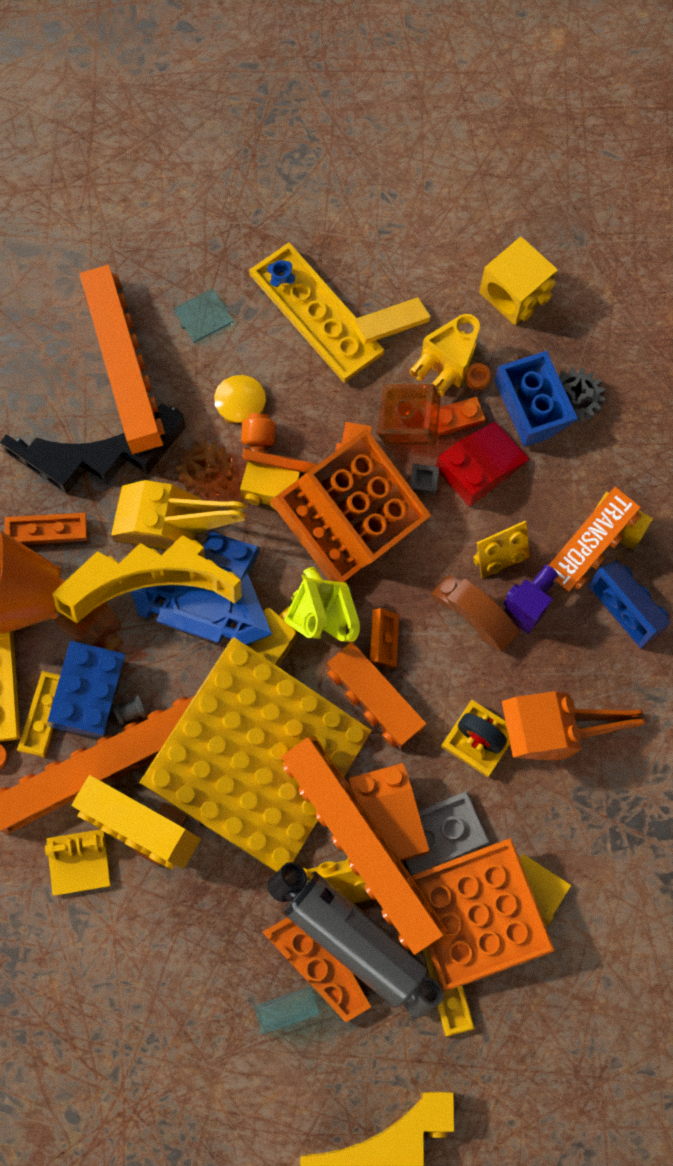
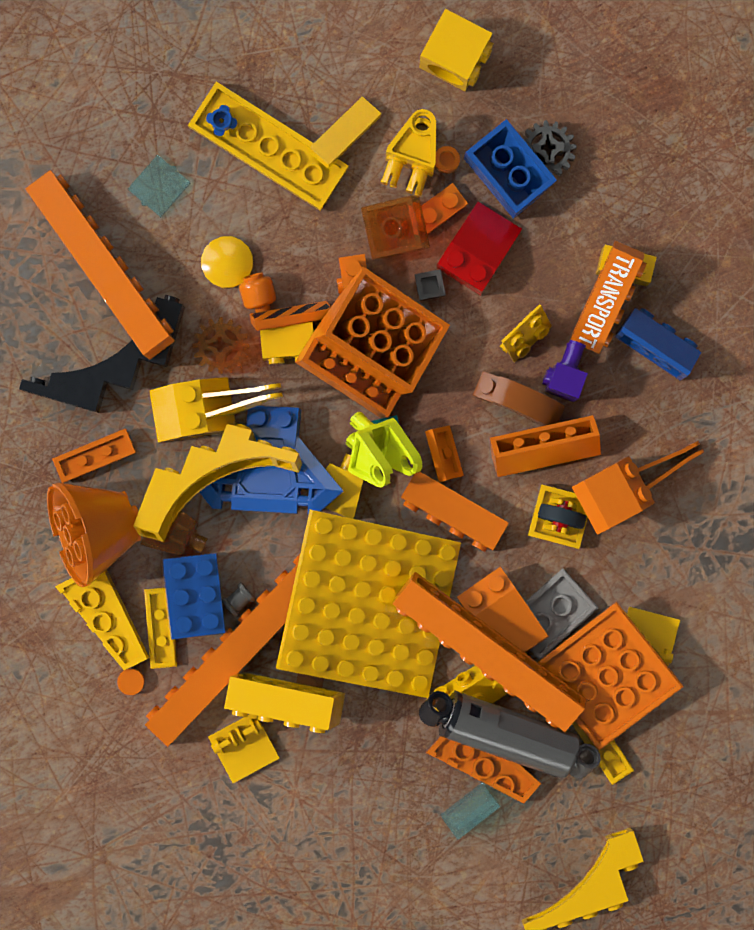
camera: 20 degrees left, 15 degrees up
none -> orange brick [490,415,601,477]

